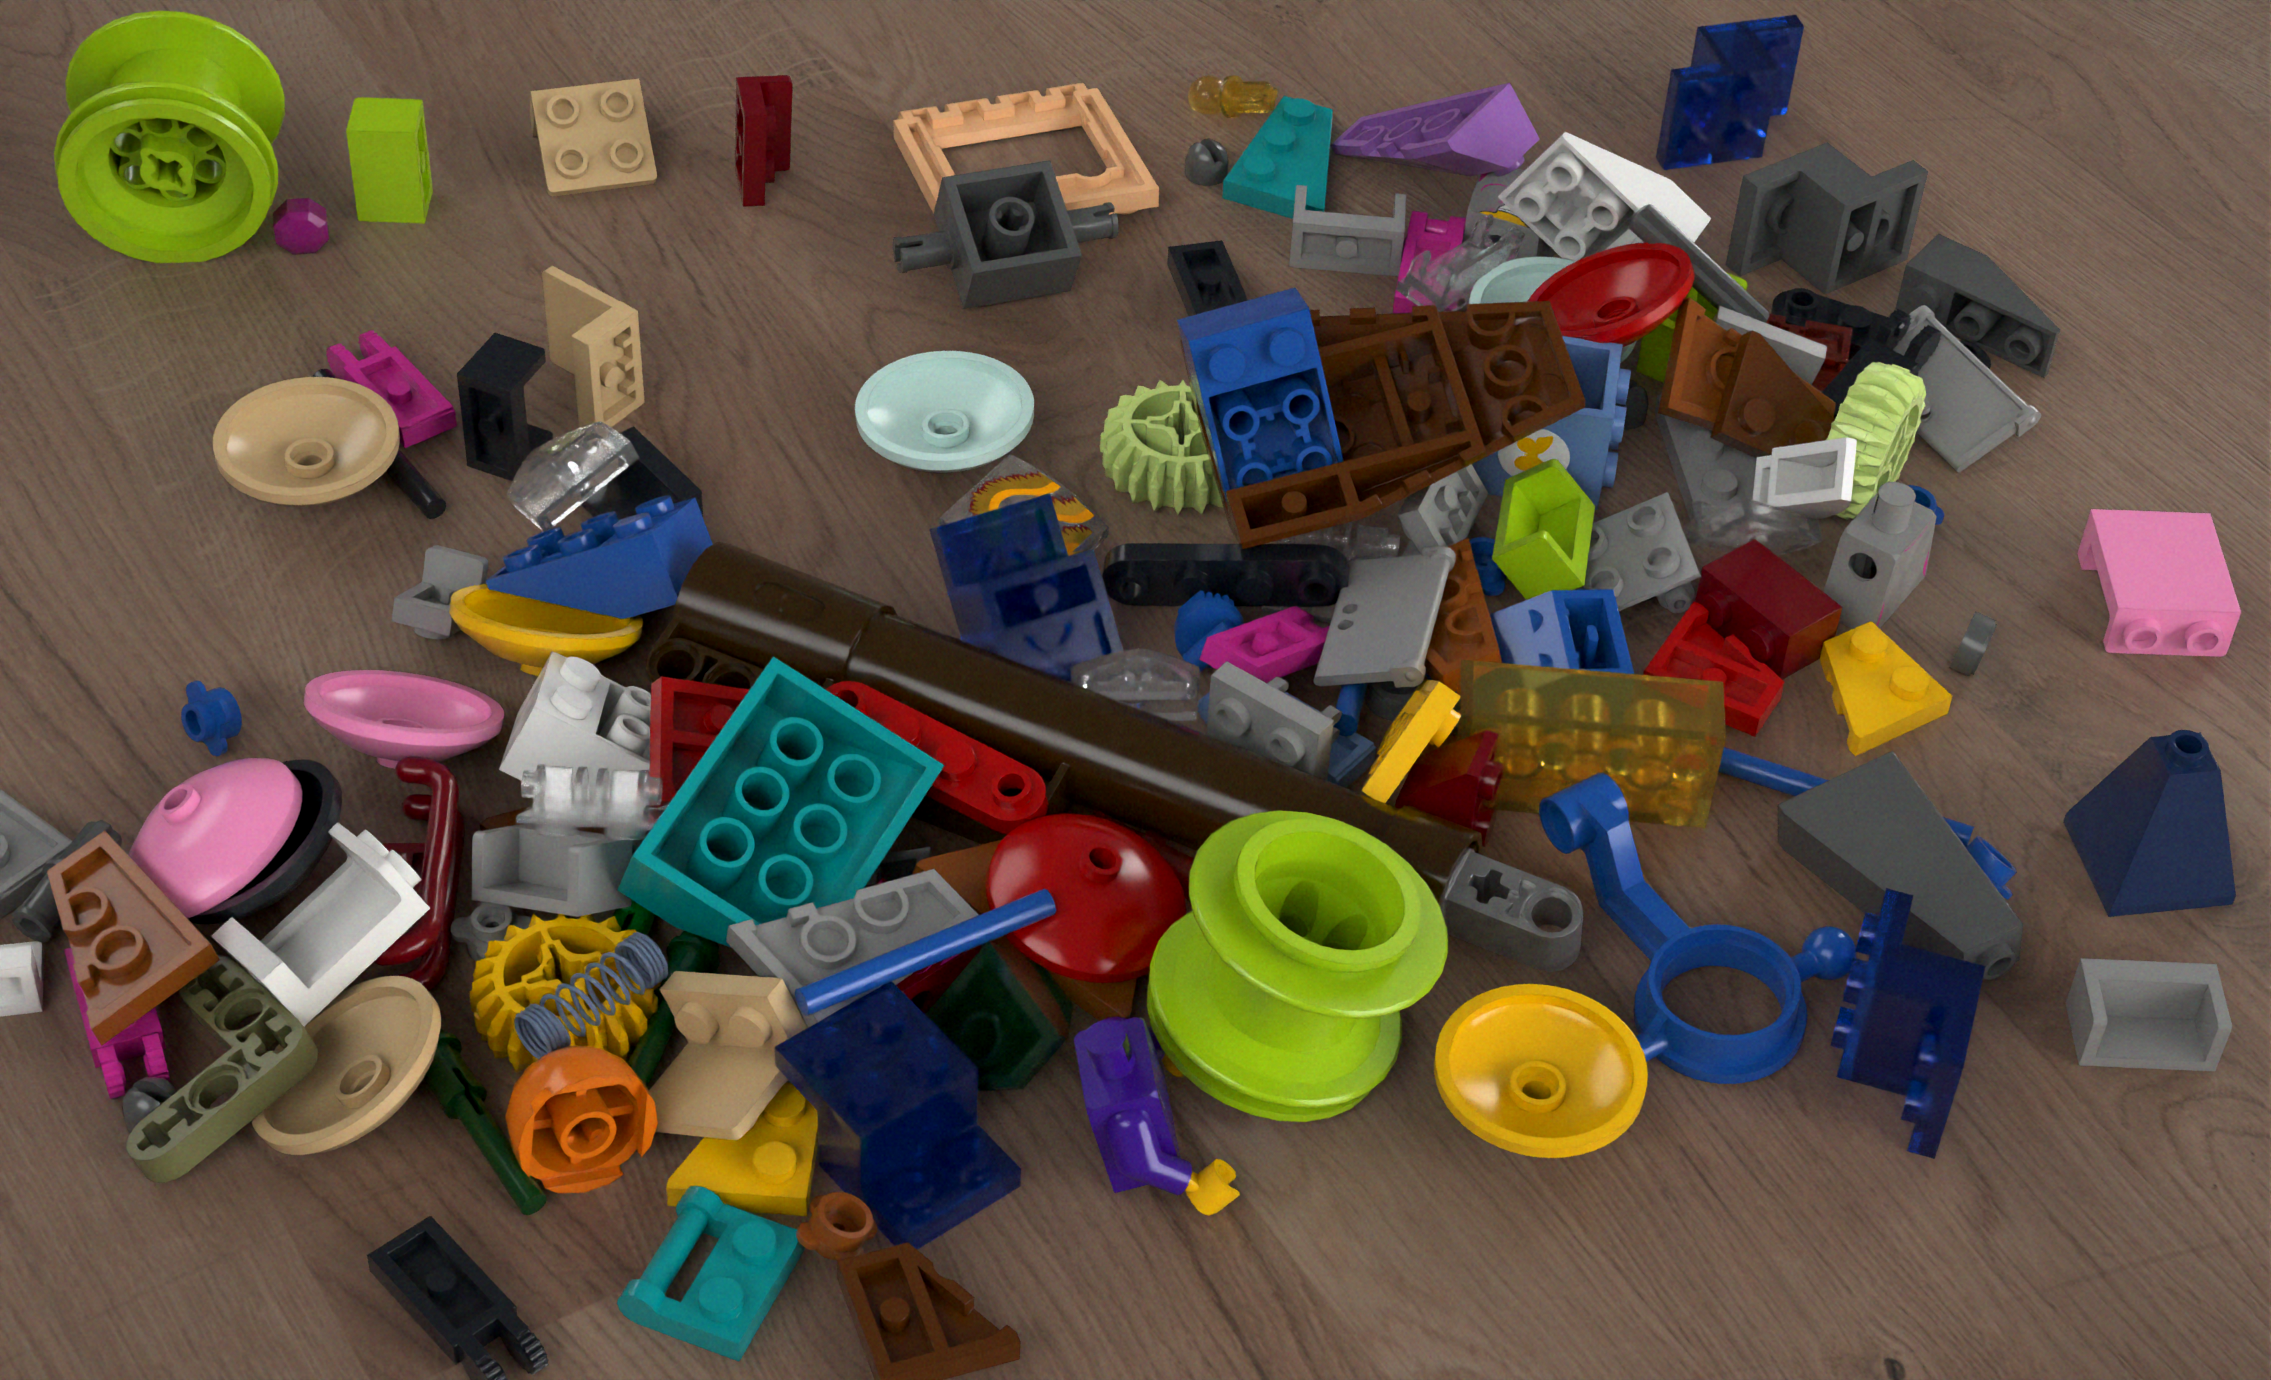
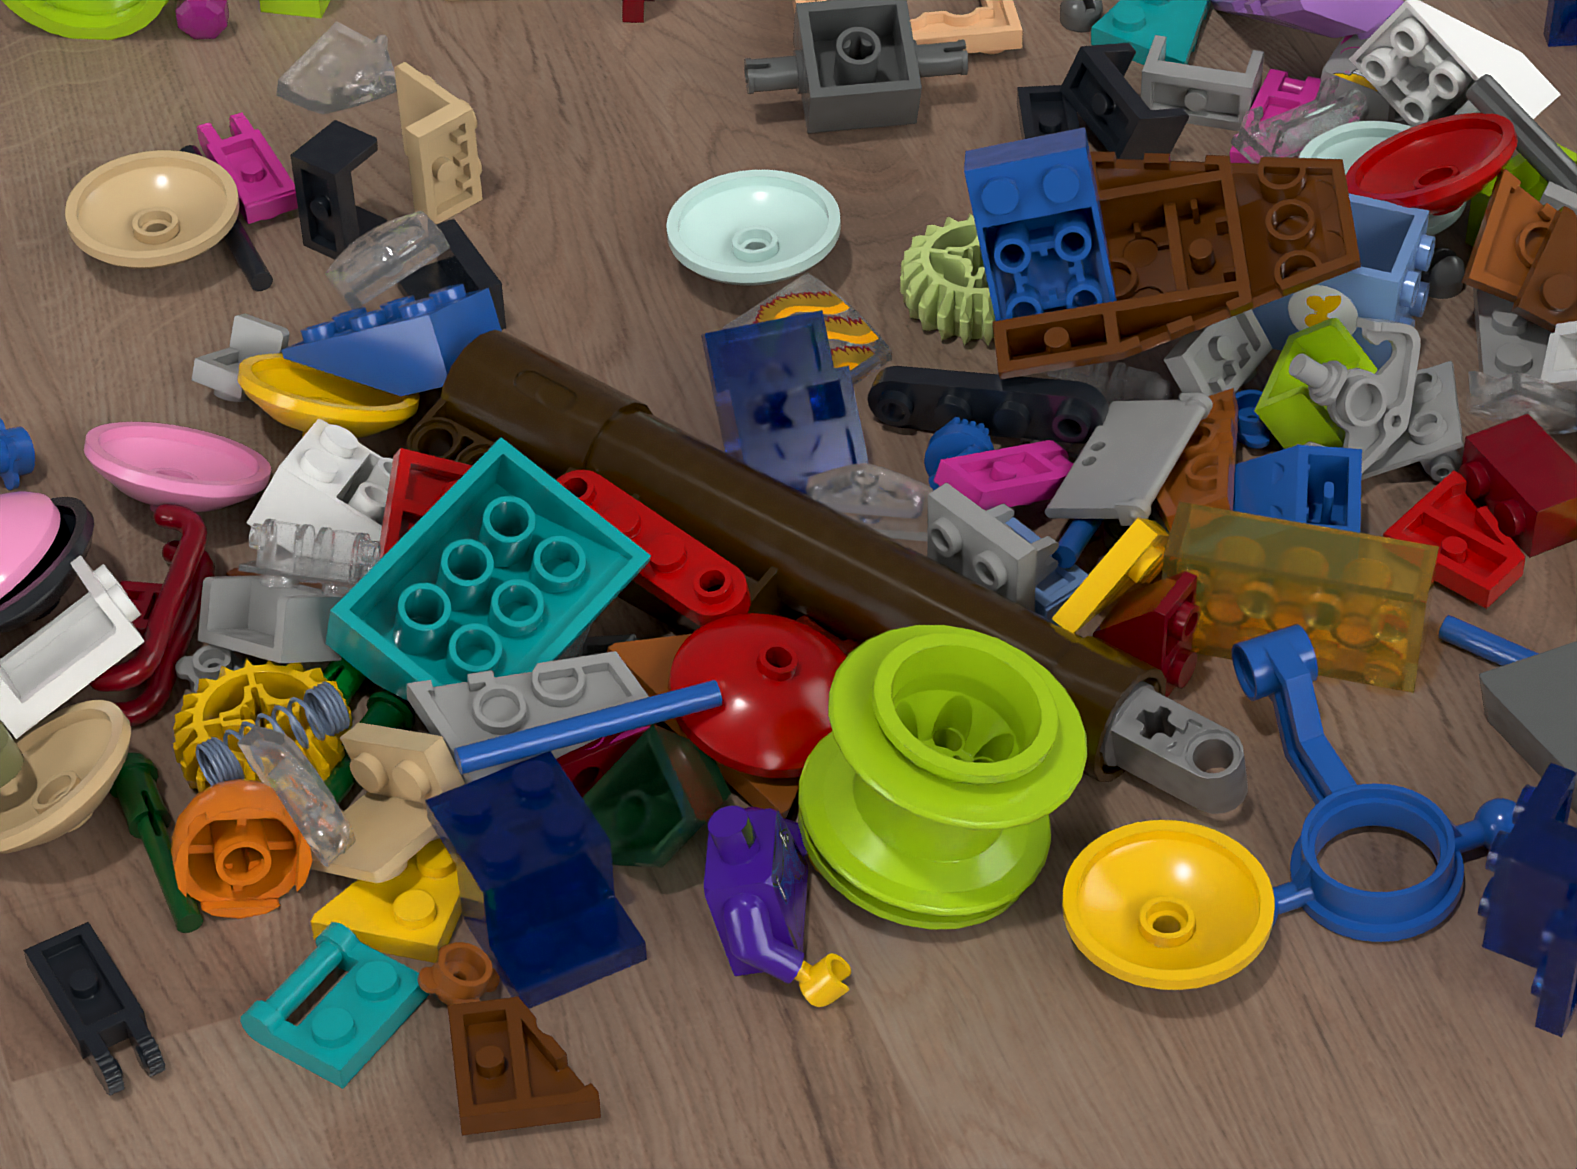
camera: 15 degrees right, 0 degrees up
none -> clear slope [237,726,356,868]
none -> clear slope [276,21,397,114]
none -> black panel [1059,43,1189,160]
none -> light grey piece [1289,317,1421,473]

